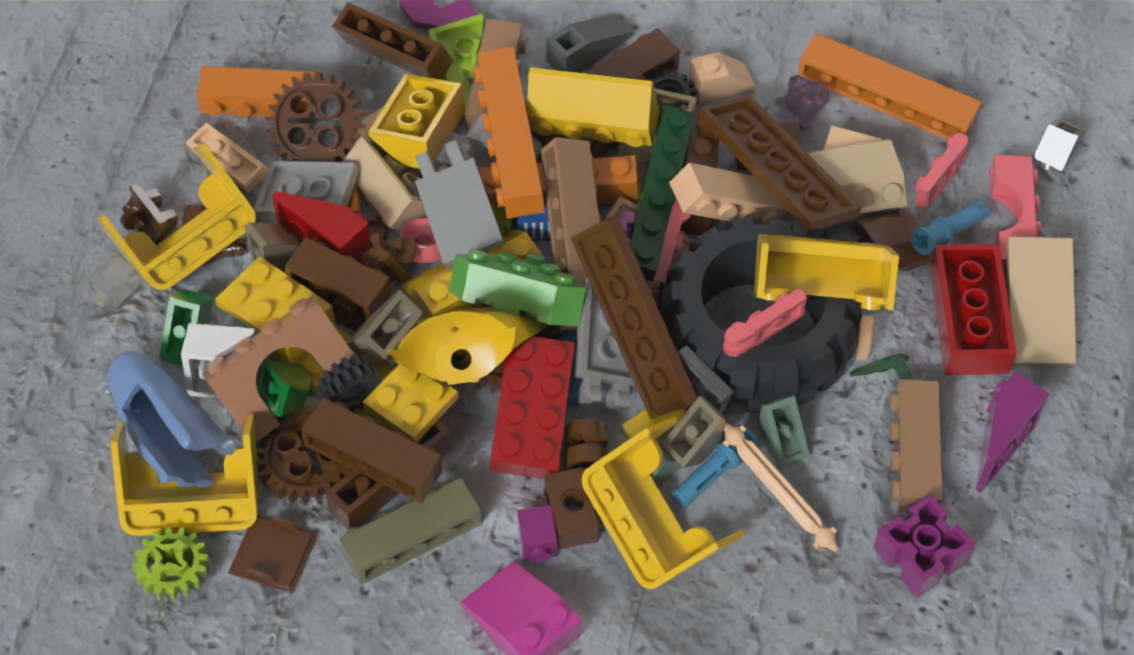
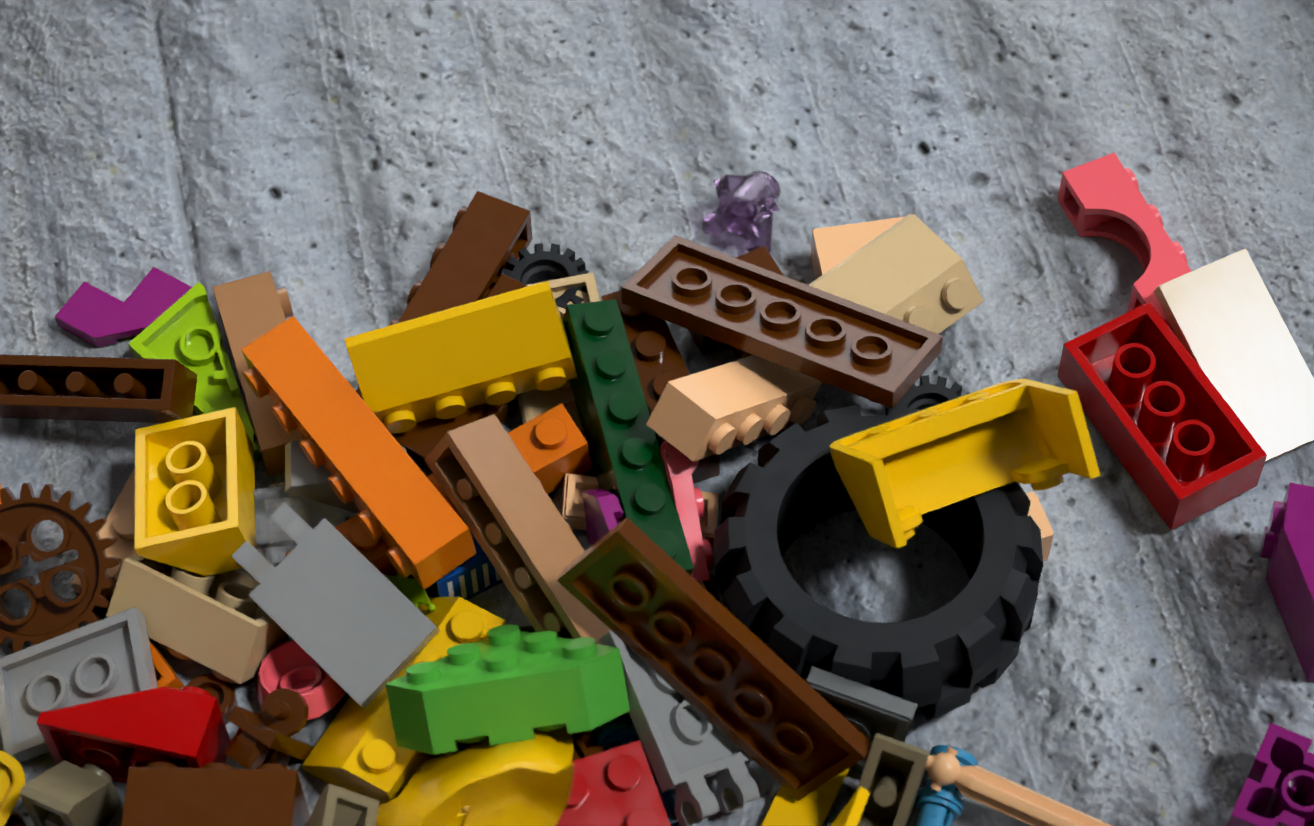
camera: 25 degrees left, 0 degrees up
dark grey slope [547,13,634,73] -> none
light nougat slope [689,52,755,104] -> none
coral hinge [723,288,807,357] -> none
sand green slope [758,395,810,467] -> none
orange brick [797,33,982,140] -> none
clear green bar [849,353,913,380] -> none
reddish brown slope [852,208,934,271] -> none
medium nougat brick [889,379,943,513] -> none
dark azure pin [911,200,990,255] -> none
coral hinge [914,132,969,211] -> none
slope [1033,119,1085,172] -> none

